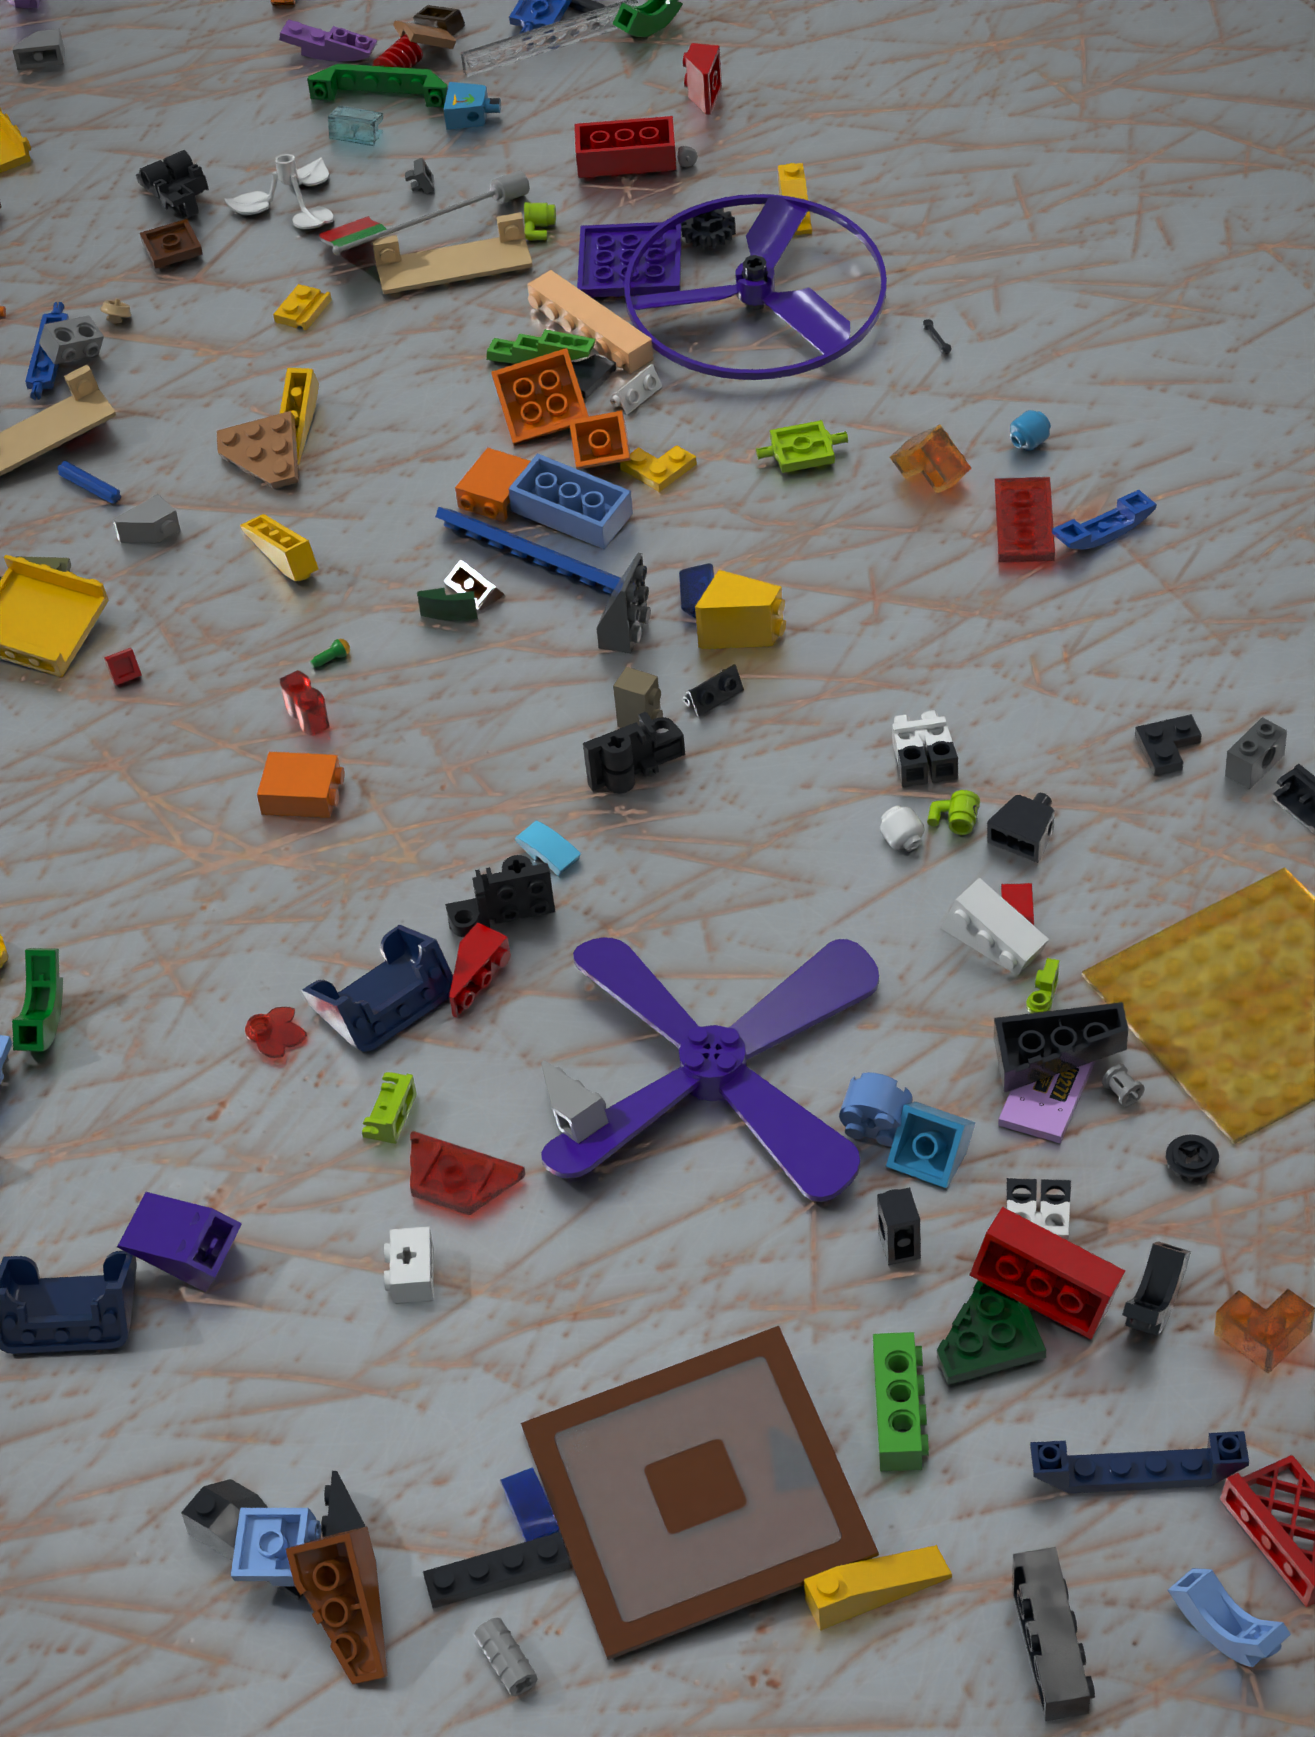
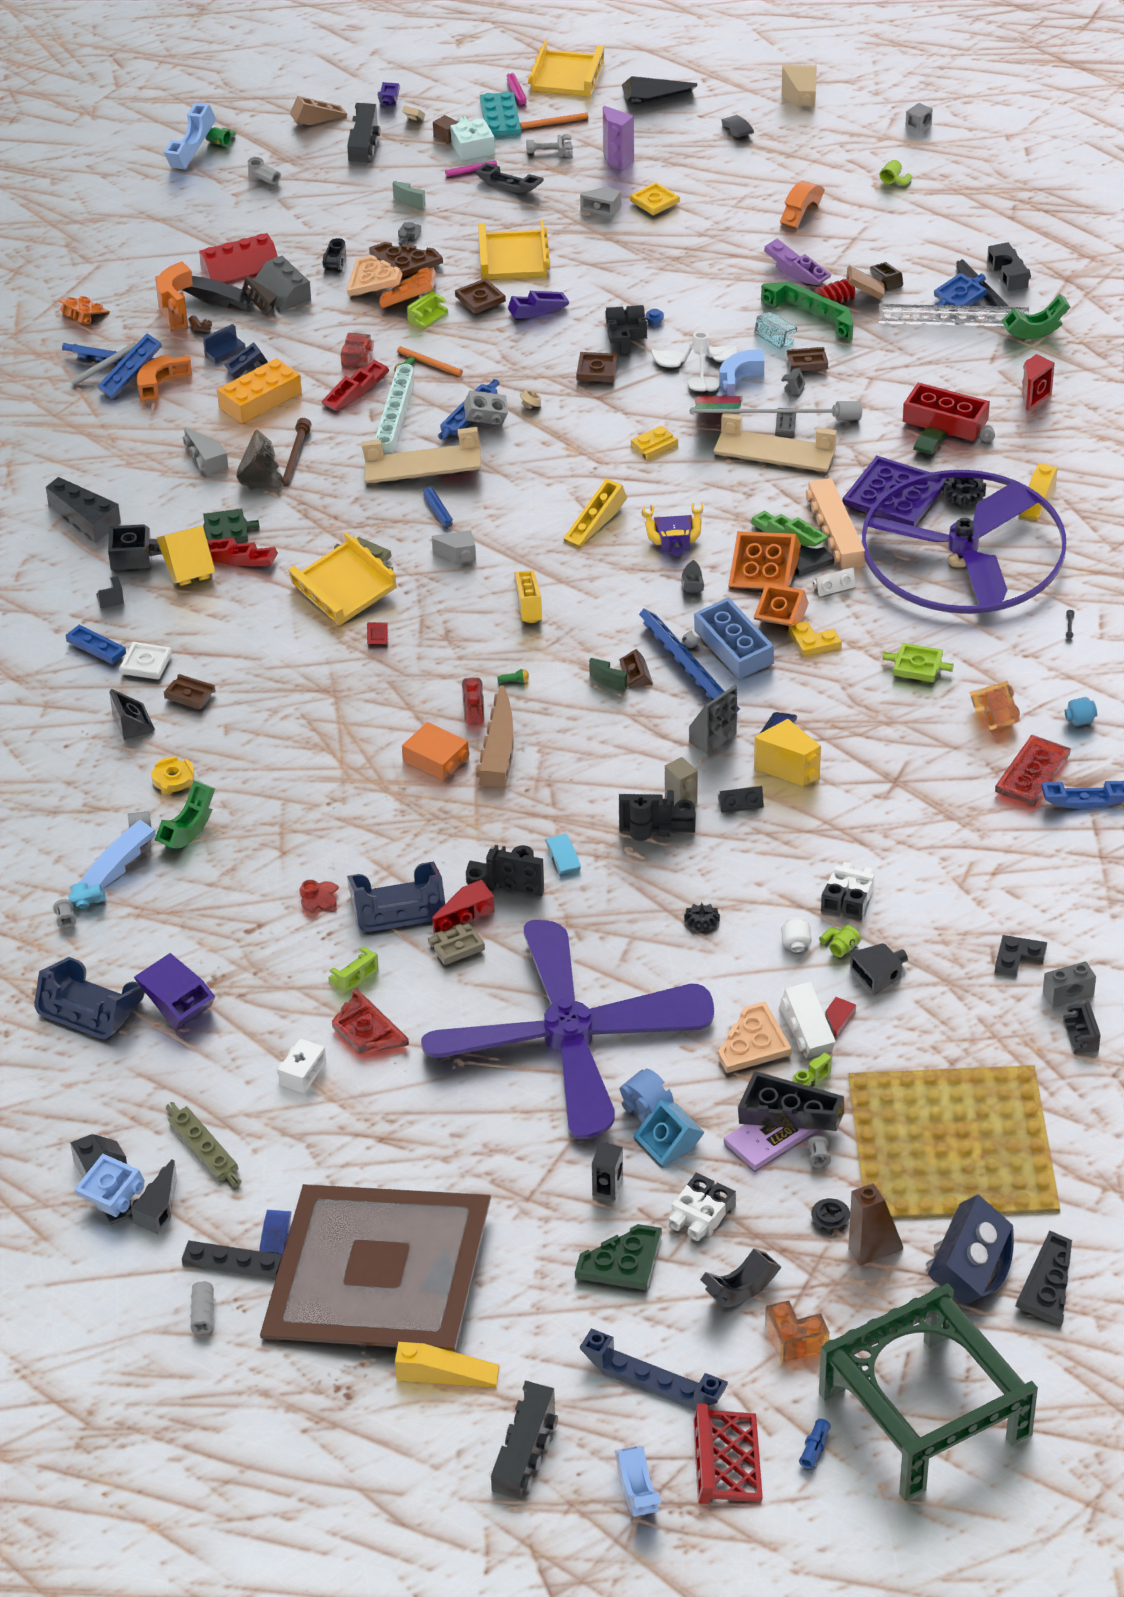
camera: 25 degrees right, 5 degrees down
medium nougat plate [217,411,299,489] -> none
dark orange wedge [286,1526,388,1685] -> none
dark azure torso [443,82,501,130] -> none
orange panel [455,448,531,522] -> none
lime piece [524,202,556,241] -> none
light grey slope [541,1060,609,1144] -> none
bright green brick [873,1332,929,1471] -> none
red brick [969,1207,1125,1340] -> none
none -> olive plate [166,1102,242,1188]
none -> dark tan plate [428,923,485,965]
none -> medium nougat slope [476,686,514,788]
none -> dark purple slope [508,290,569,319]
none -> yellow plate [630,182,680,216]
none -> torso [641,502,703,556]
none -> blue plate [645,309,664,325]
none -> dark grey plate [681,560,704,593]
none -> light grey hinge [682,630,699,648]
none -> black gear [684,902,720,931]
none -> light nougat plate [718,1001,792,1073]
none -> light blue arch [719,349,765,396]
none -> dark grey plate [775,408,796,438]
none -> reddish brown plate [787,347,828,372]
none -> reddish brown slope [848,1183,903,1266]
none -> dark green slope [913,426,947,454]
none -> tan arm [948,553,967,568]

